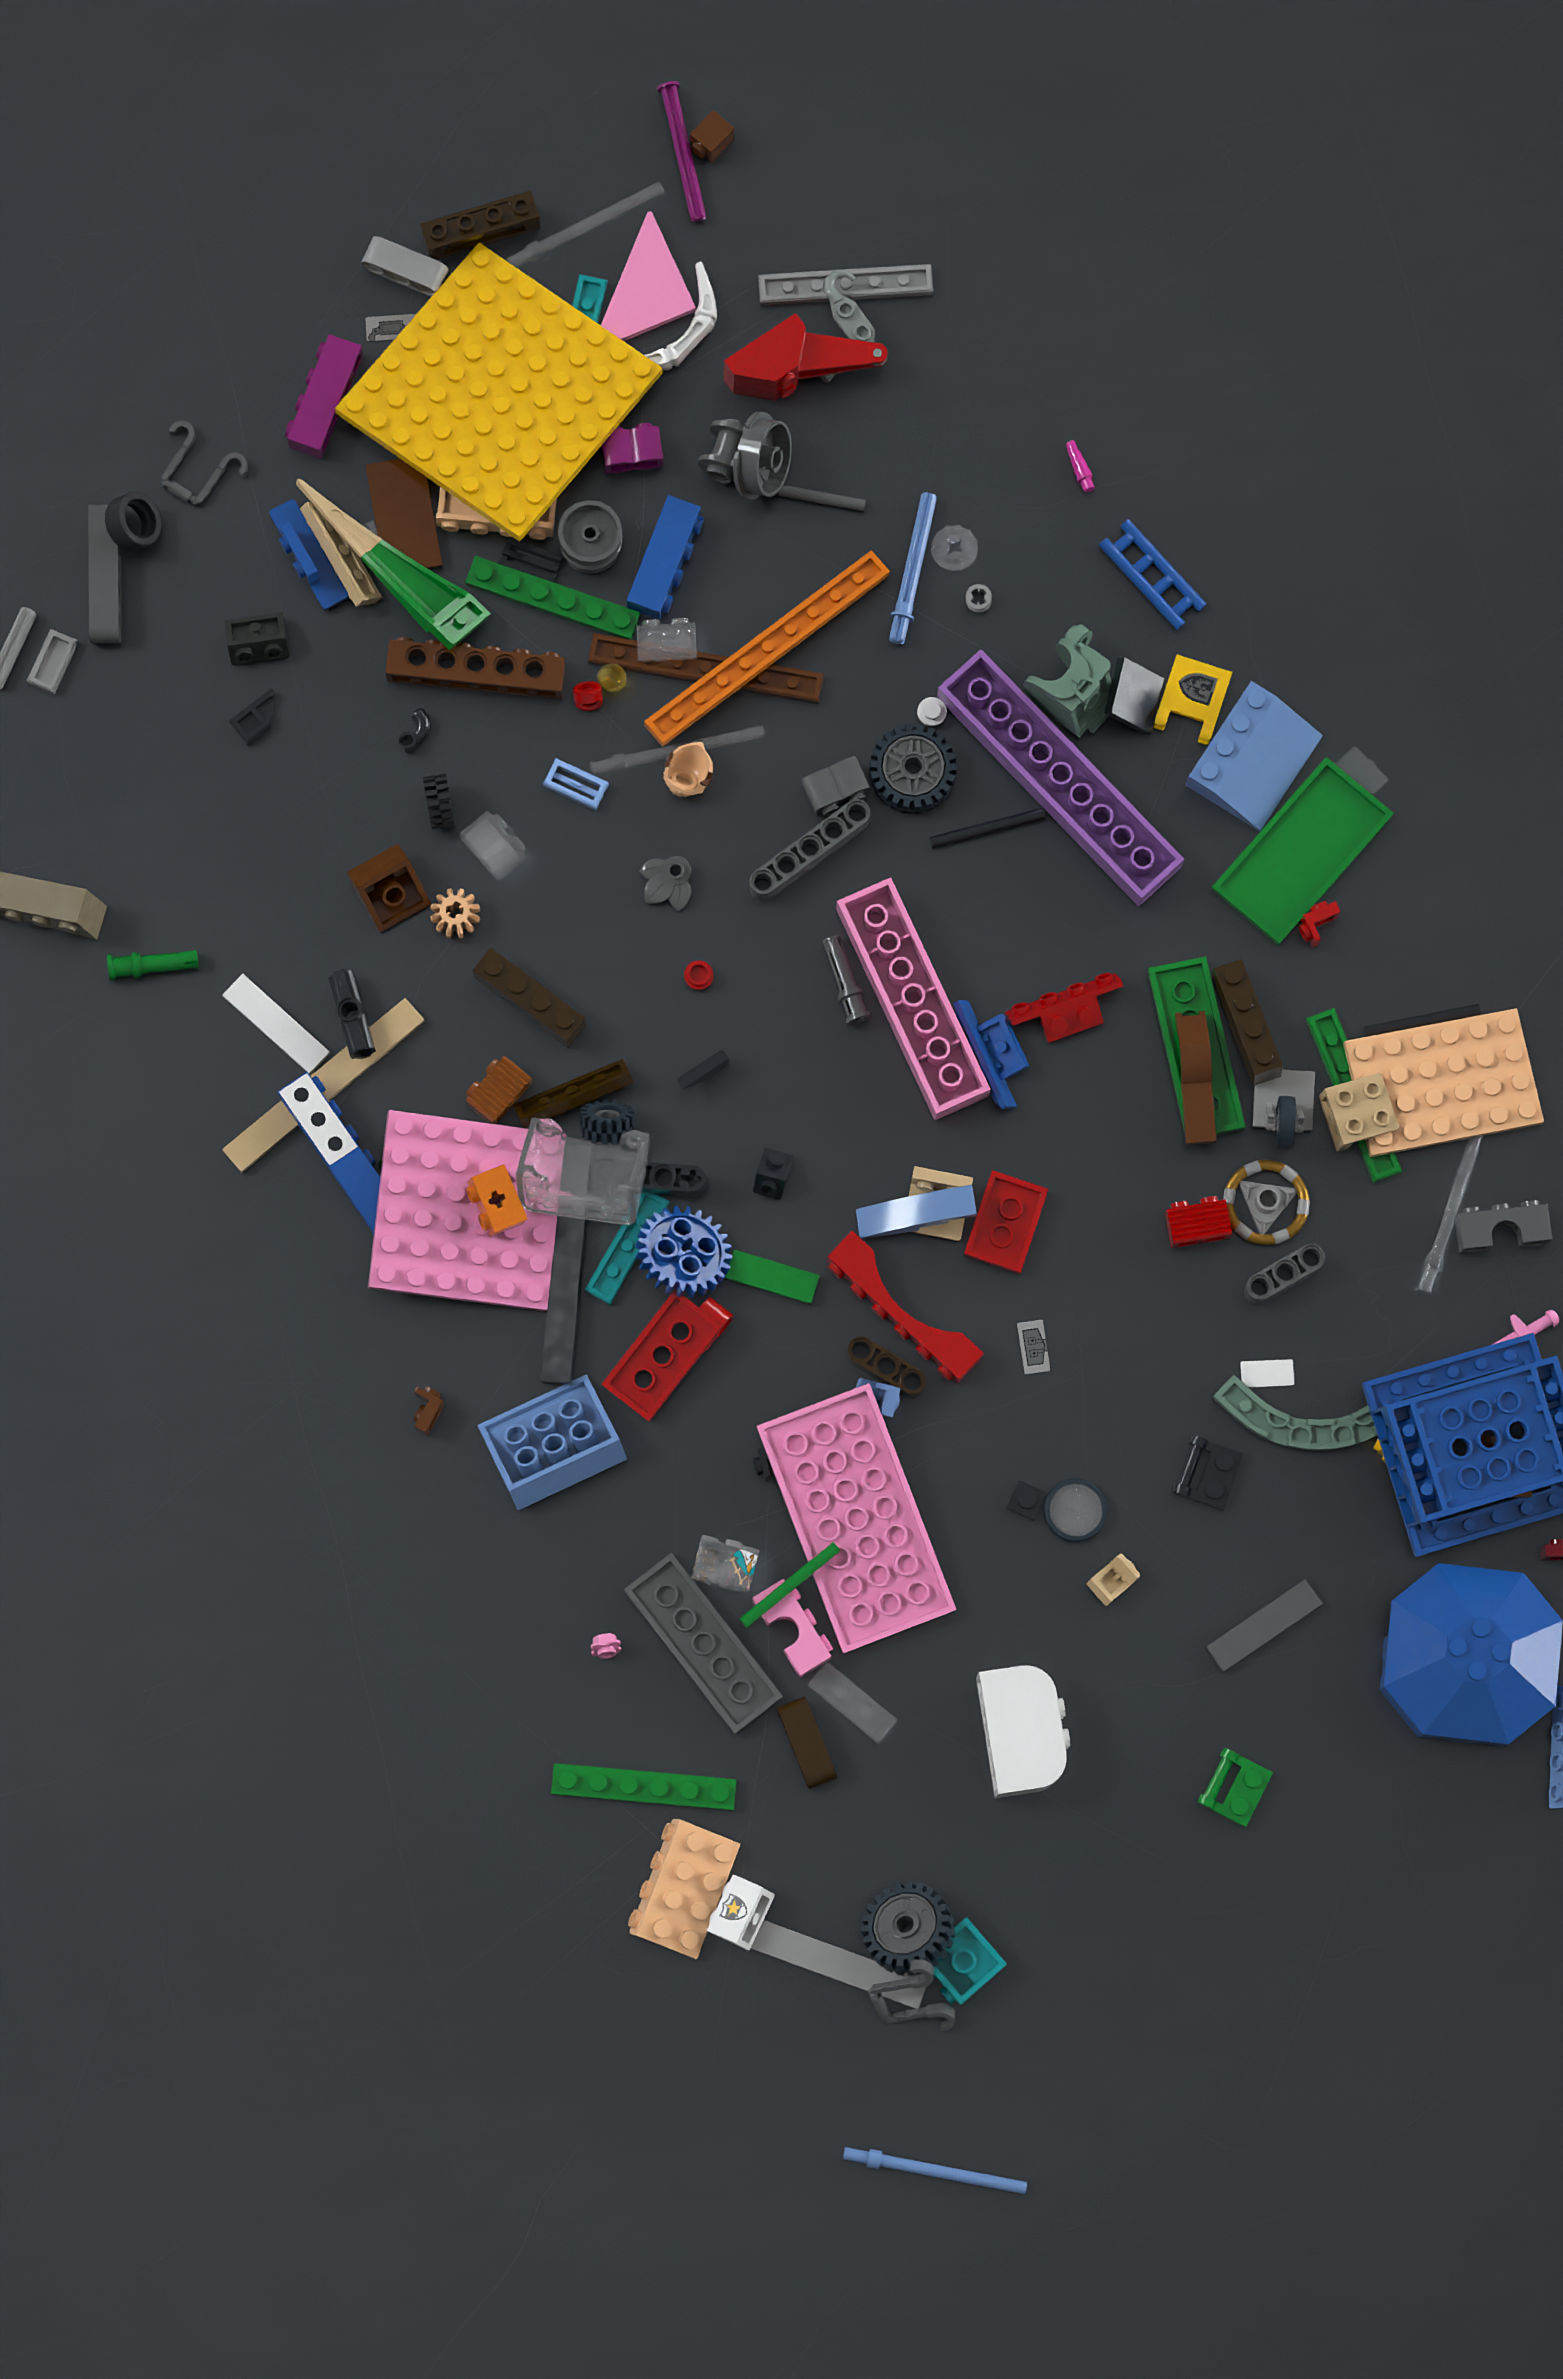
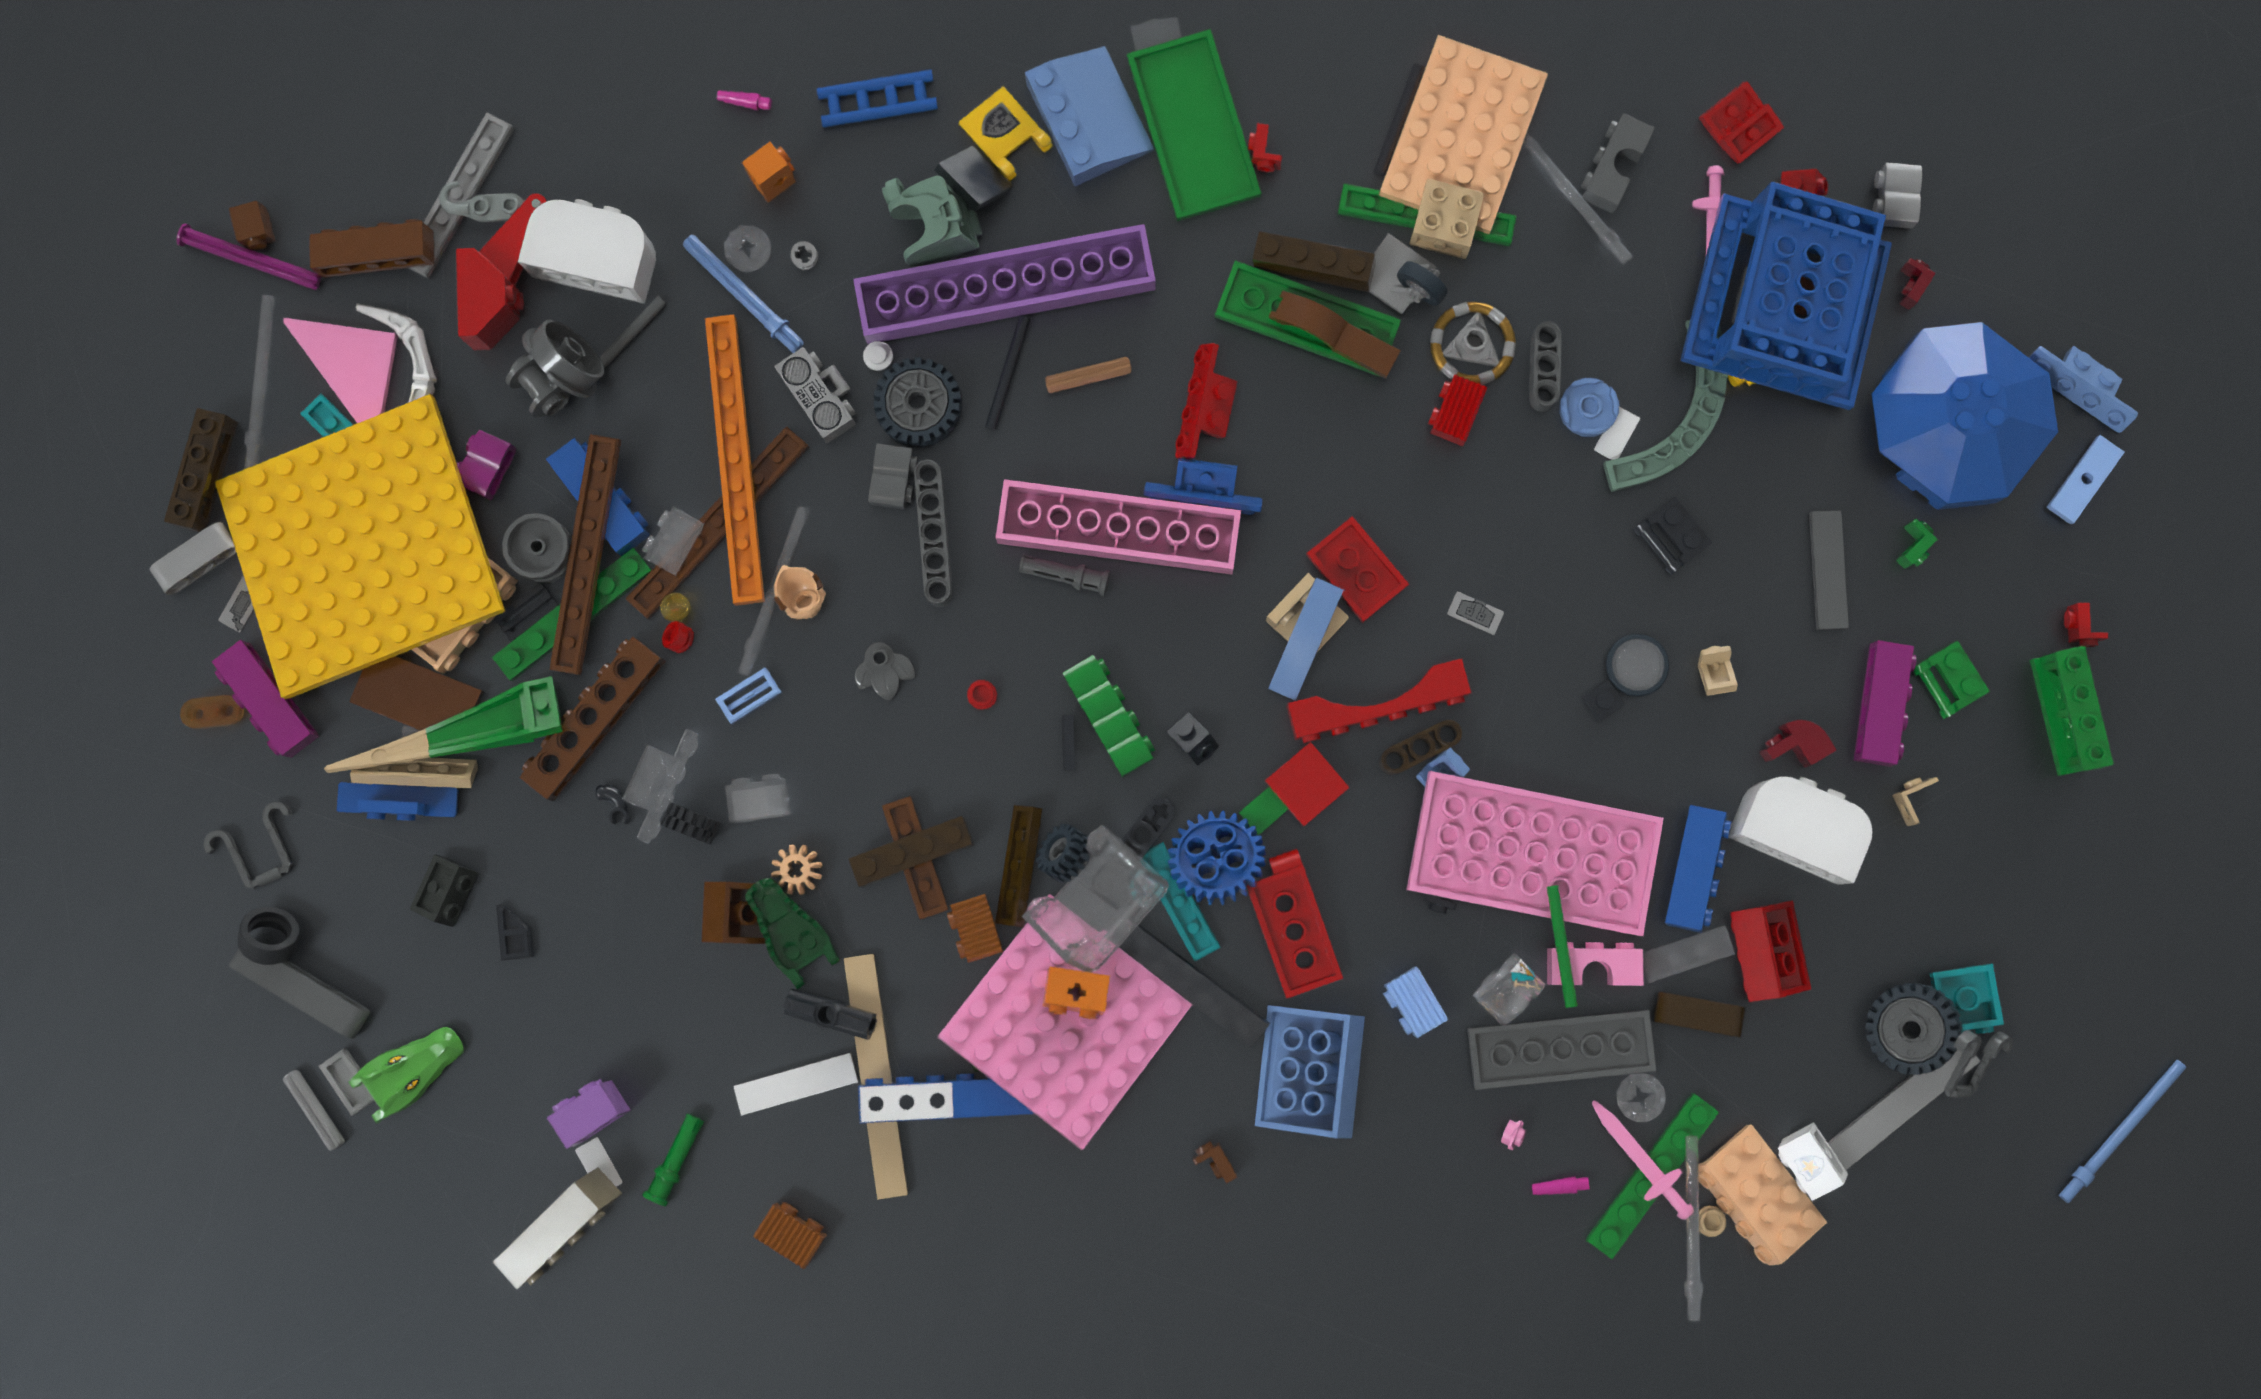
camera: 50 degrees left, 5 degrees up
none -> clear orange plate [180,695,244,729]
none -> reddish brown brick [310,219,435,278]
none -> bright green animal [348,1027,464,1124]
none -> white brick [518,199,656,304]
none -> medium lavender brick [547,1079,631,1149]
none -> reddish brown tile [549,434,622,675]
none -> white sticker [575,1137,623,1187]
none -> clear bracket [622,729,698,844]
none -> orange brick [742,142,796,202]
none -> dark green animal [746,878,840,990]
none -> dark orange brick [753,1202,827,1269]
none -> light grey piece [774,347,856,444]
none -> reddish brown plate [882,796,949,920]
none -> medium nougat axle [1045,357,1132,393]
none -> green brick [1062,655,1155,777]
none -> red tile [1265,742,1350,827]
none -> light blue brick [1383,967,1449,1038]
none -> dark pink animal [1531,1176,1589,1195]
none -> medium blue tile [1559,378,1619,437]
none -> bright pink sword [1592,1101,1694,1220]
none -> clear gear [1616,1073,1666,1122]
none -> blue brick [1665,805,1732,933]
none -> clear bar [1684,1136,1703,1321]
none -> tan plate [1695,1206,1726,1237]
none -> red slope [1730,900,1811,1002]
none -> dark red brick [1760,720,1837,767]
none -> magenta brick [1853,640,1916,766]
none -> tan bracket [1892,777,1939,826]
none -> green bracket [1896,519,1938,569]
none -> green fence [2030,646,2113,776]
none -> light blue tile [2046,435,2124,524]
none -> red bracket [2064,603,2108,647]

